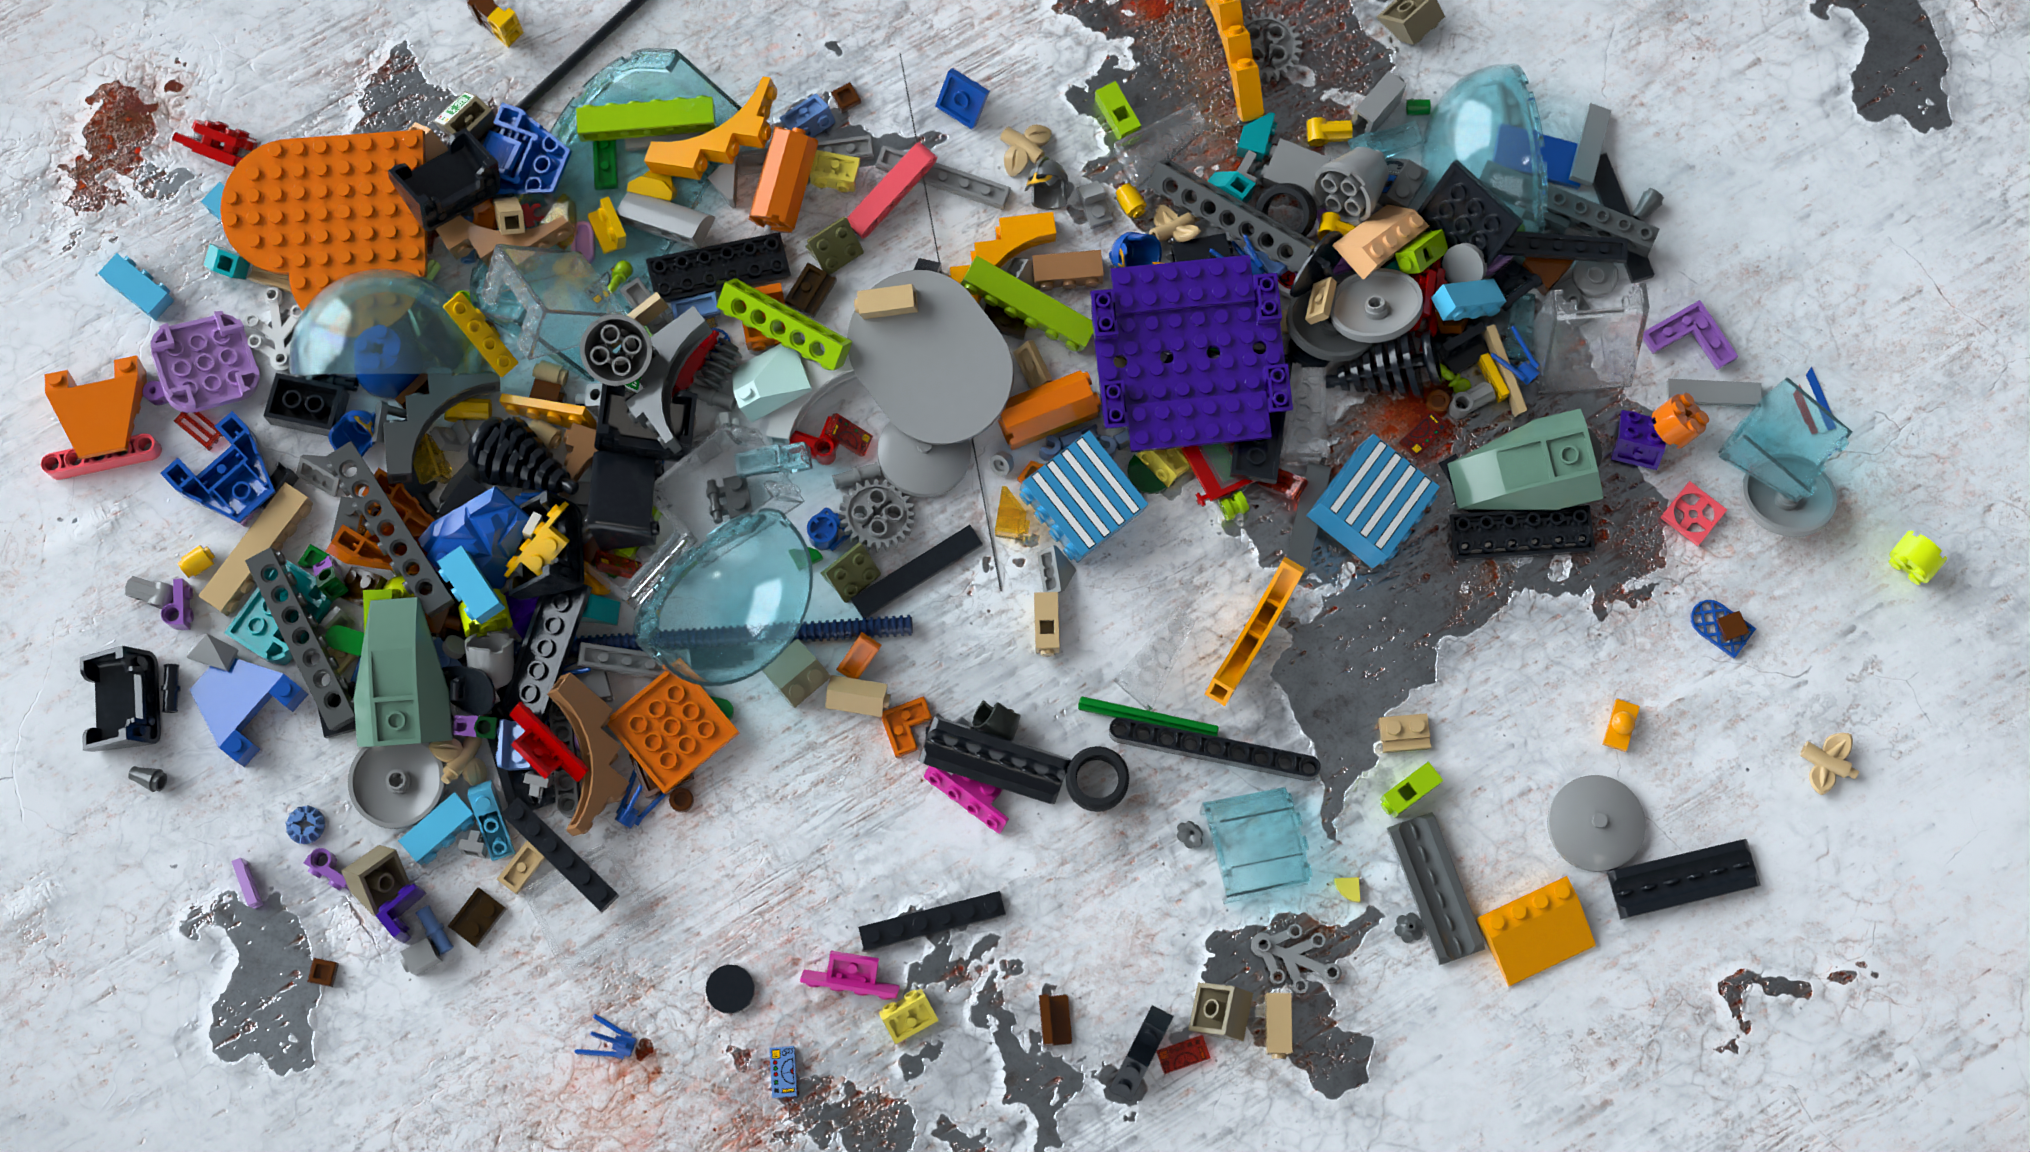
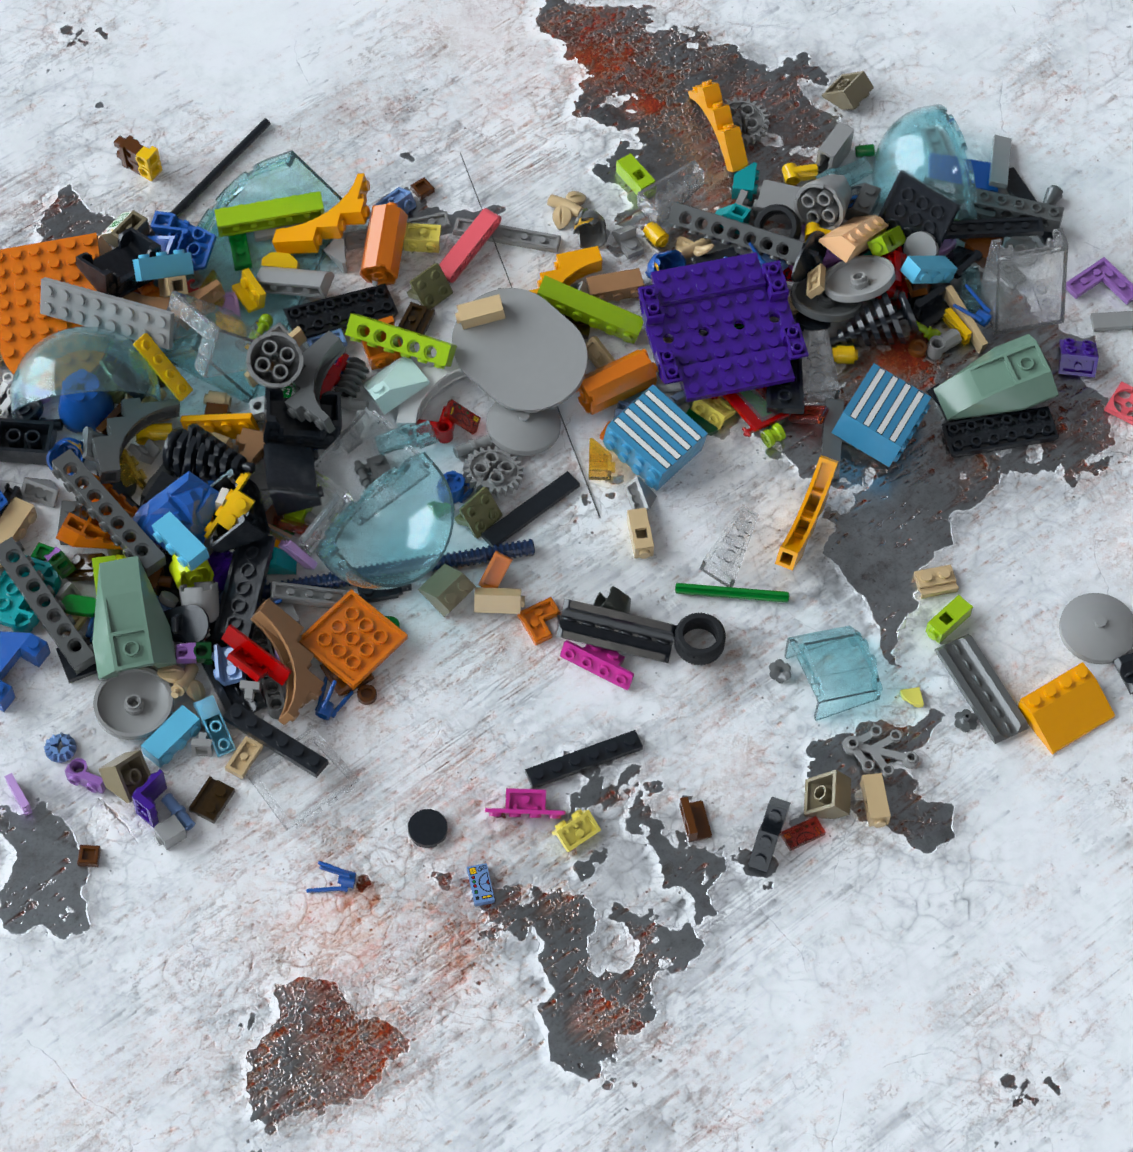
camera: 10 degrees left, 15 degrees down
blue tile [935,68,990,129] -> none
light grey tile [989,451,1014,476] -> none
black beam [1109,717,1321,781] -> none
clear red tile [1399,410,1449,459] -> none
light orange tile [1602,699,1640,752] -> none
orange brick [1652,393,1709,449] -> none
none -> light grey plate [40,277,174,350]
none -> medium azure brick [133,249,194,281]
none -> lavender tile [278,540,318,569]
none -> yellow brick [831,346,858,364]

